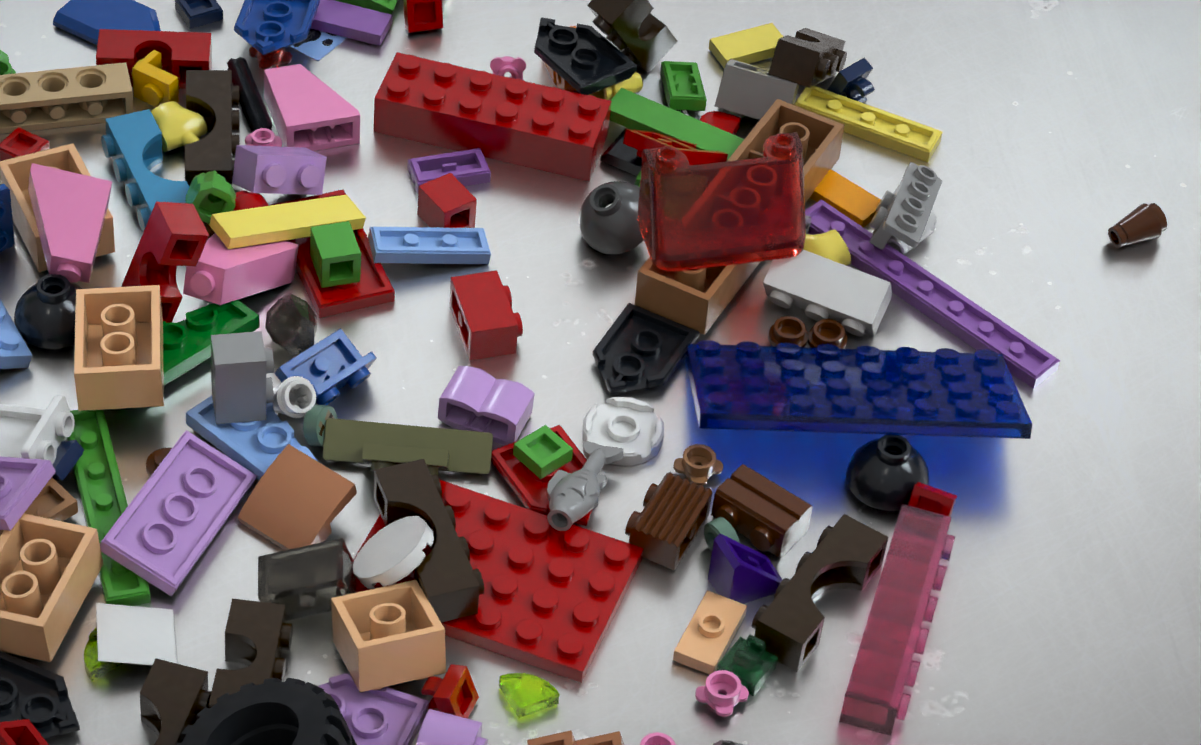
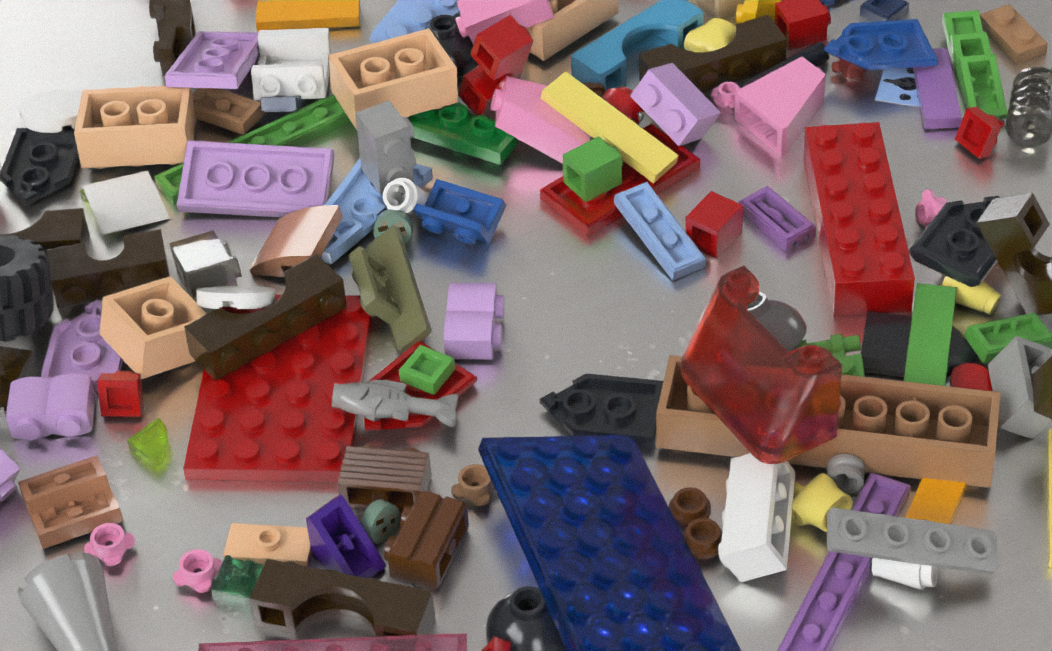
camera: 80 degrees right, 0 degrees up
bright green rock [185,170,236,224] -> none
clear smoke rock [265,293,318,356] -> none
red brick [449,270,523,361] -> none
white tile [582,397,664,466] -> none
red wing [623,129,728,171] -> none

